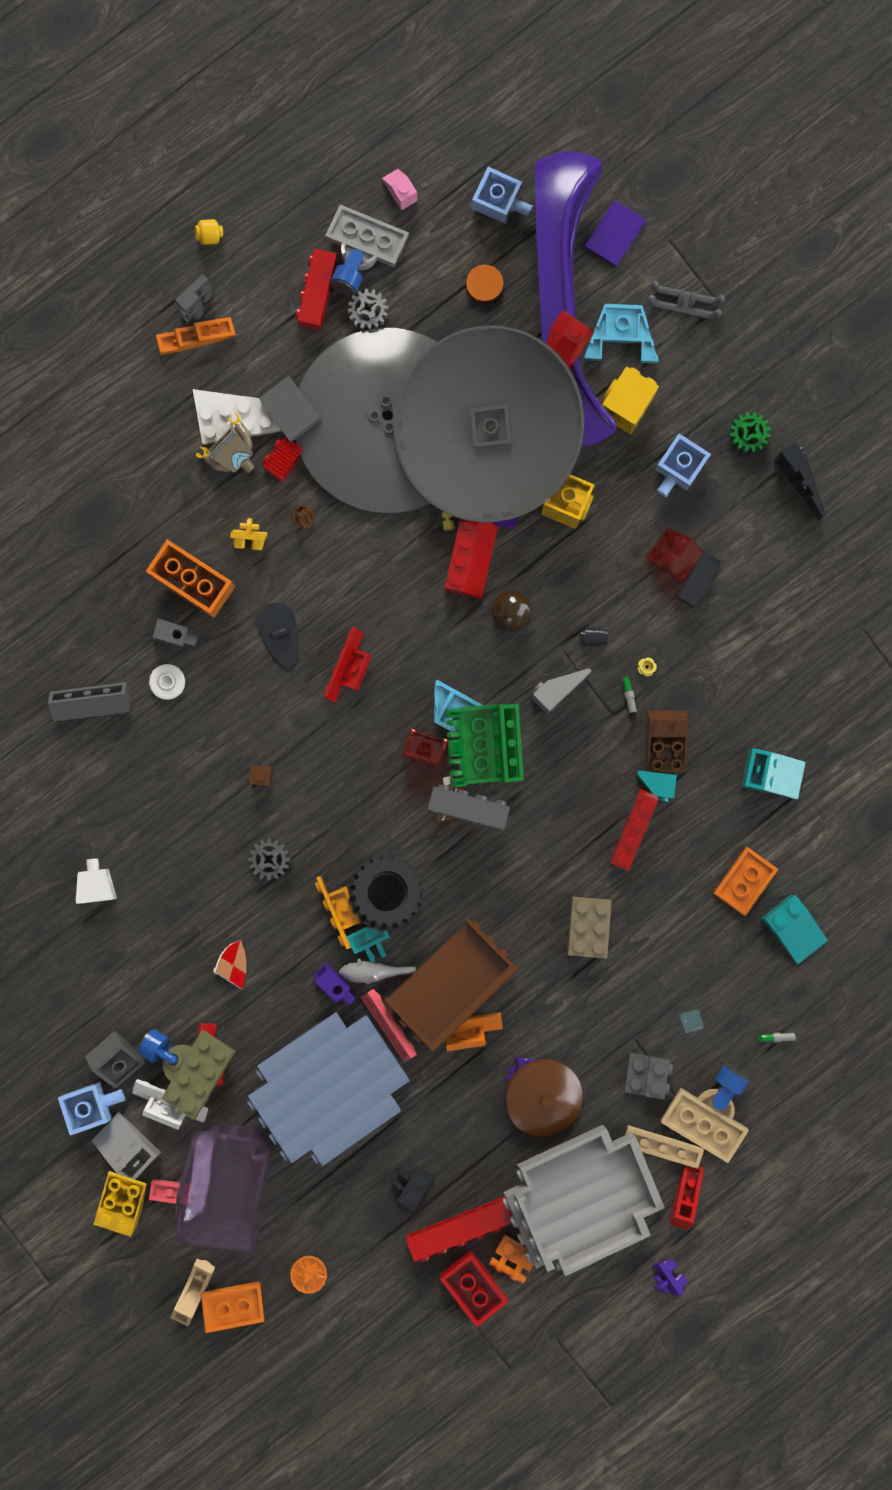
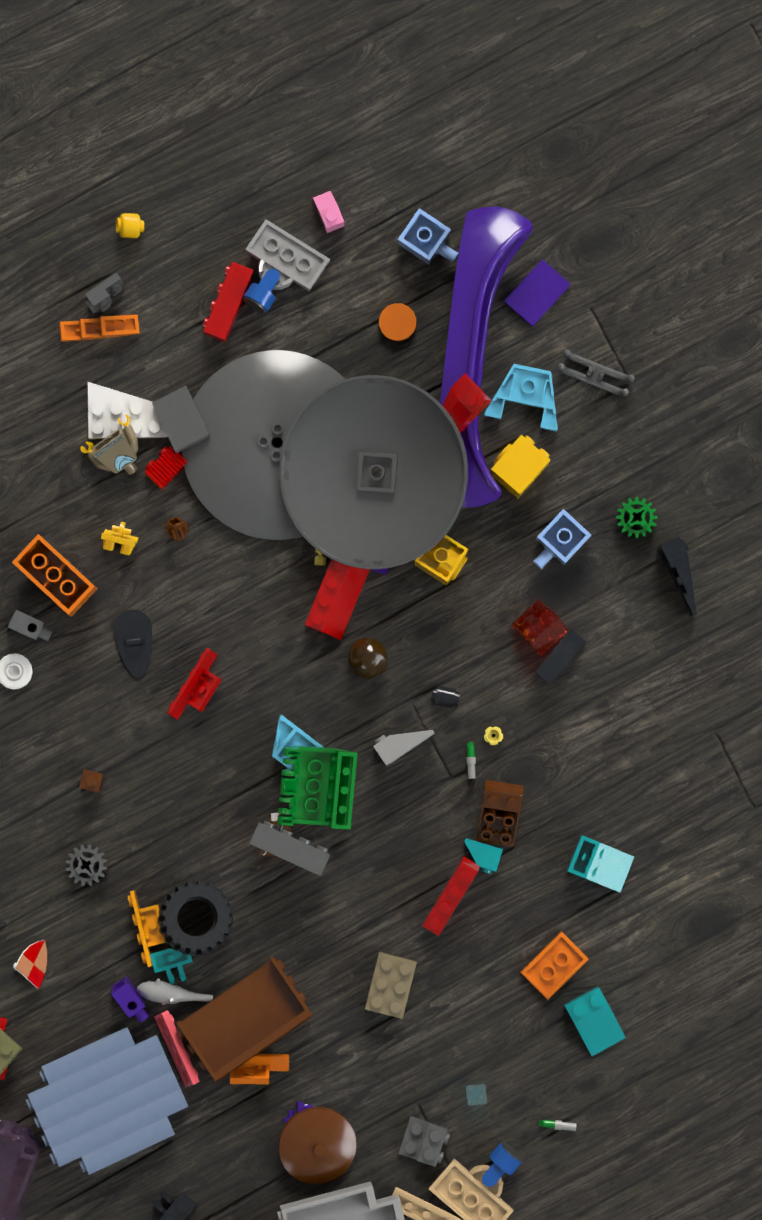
camera: 10 degrees right, 0 degrees up
light grey gear [348,289,389,331] -> none
clear red slope [402,729,447,768] -> none

